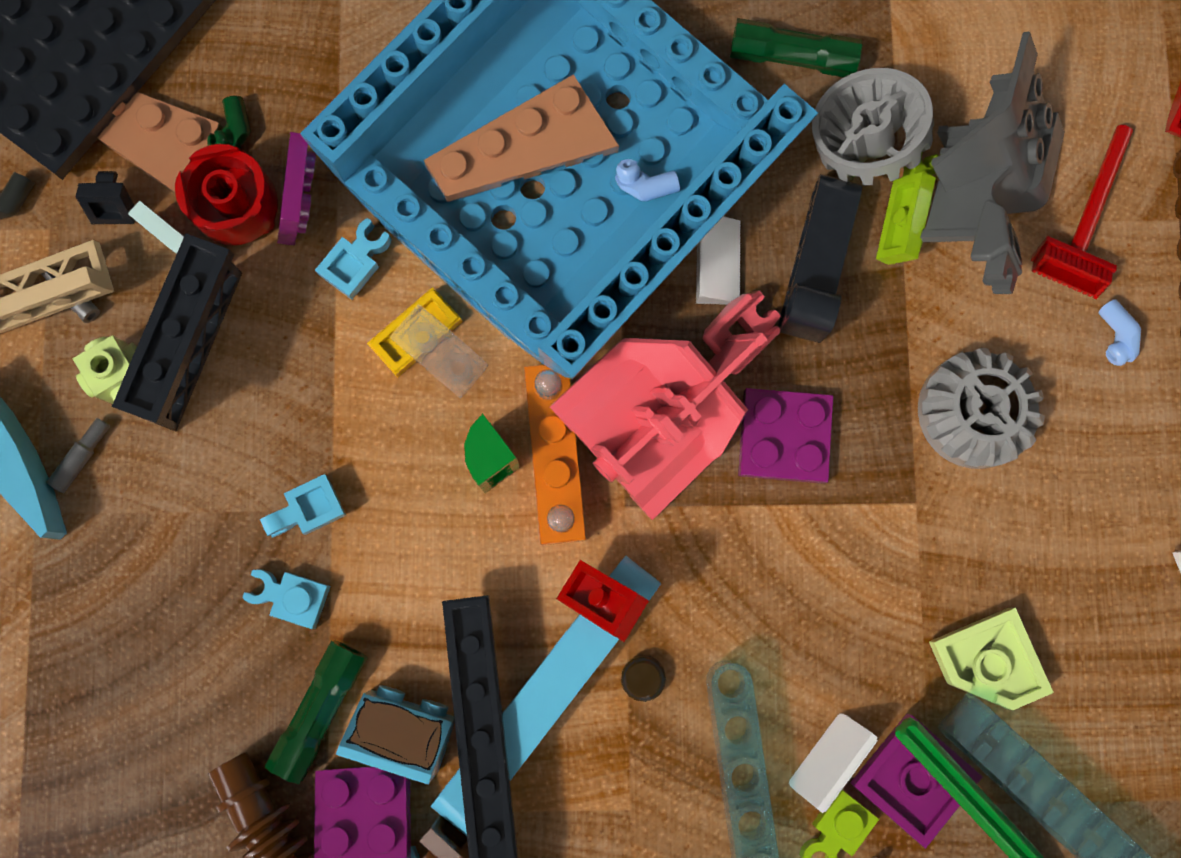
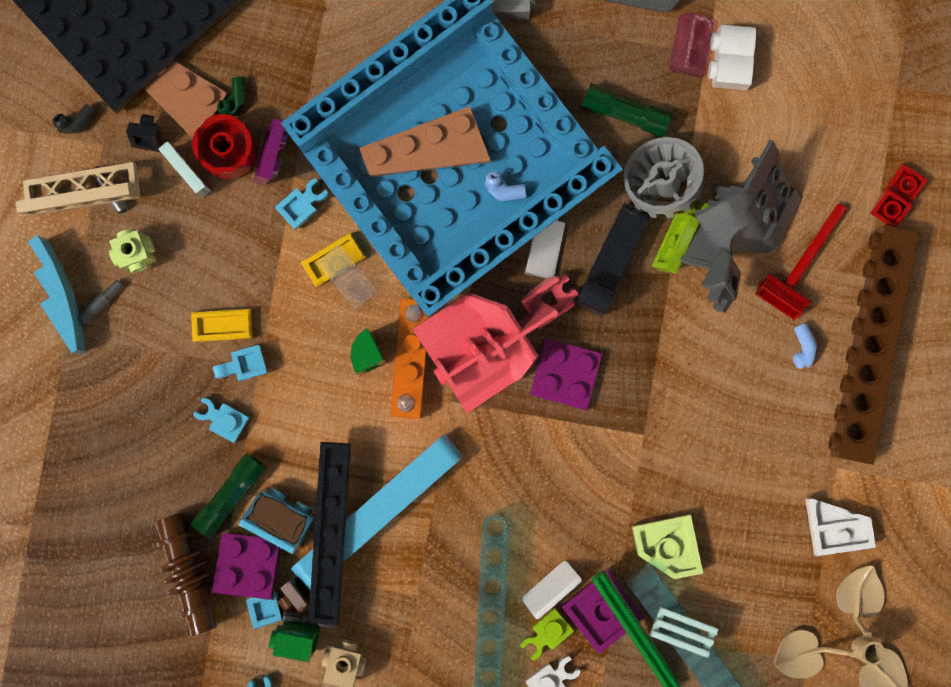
camera: 15 degrees right, 5 degrees up
black fence [111,233,242,432] -> none
red slope [556,560,649,642] -> none
dark brown piece [621,655,666,702] -> none
light grey gear [918,348,1045,469] -> none
none -> yellow tile [191,309,253,342]
none -> light aqua tile [650,606,718,658]

